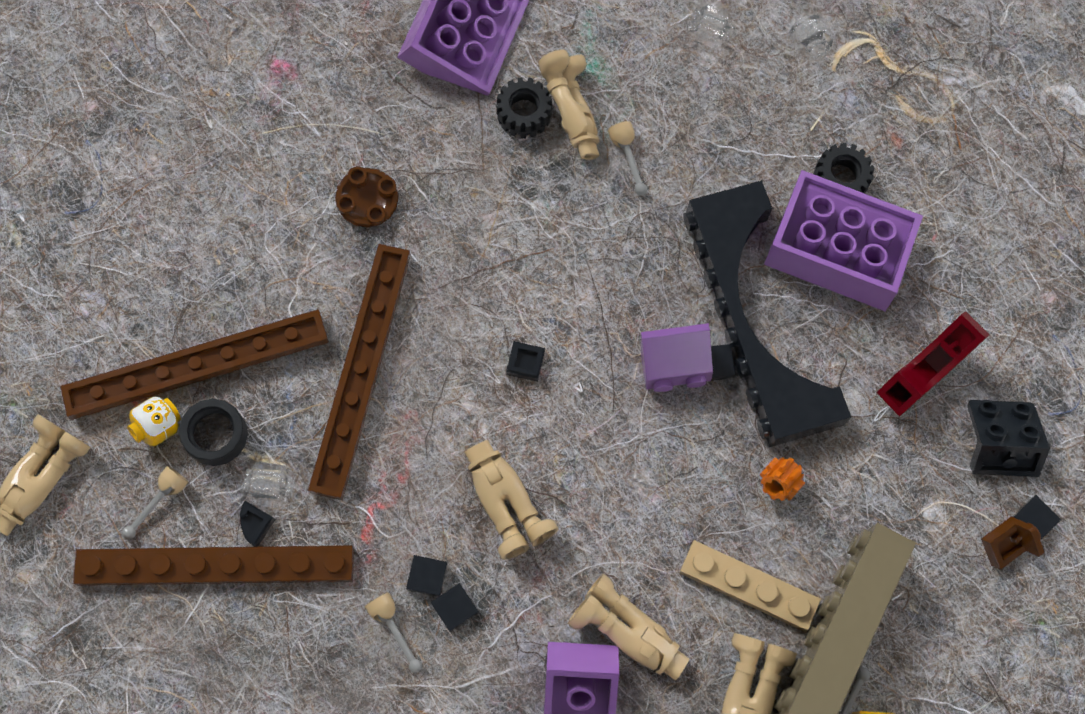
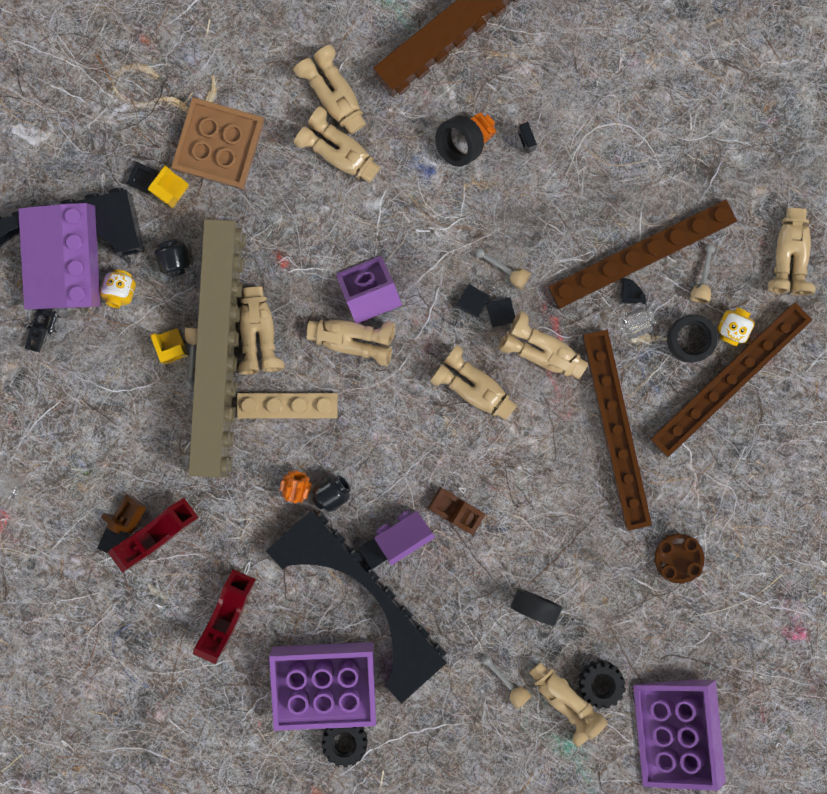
camera: 160 degrees right, 15 degrees up
black tile [506,341,545,382] -> none
black bracket [967,400,1050,477] -> none
none -> dark red arch [107,498,199,573]
none -> black head [313,474,351,512]
none -> reddish brown slope [427,487,486,535]
none -> tan piece [498,311,588,379]
none -> black tyre [511,589,562,626]

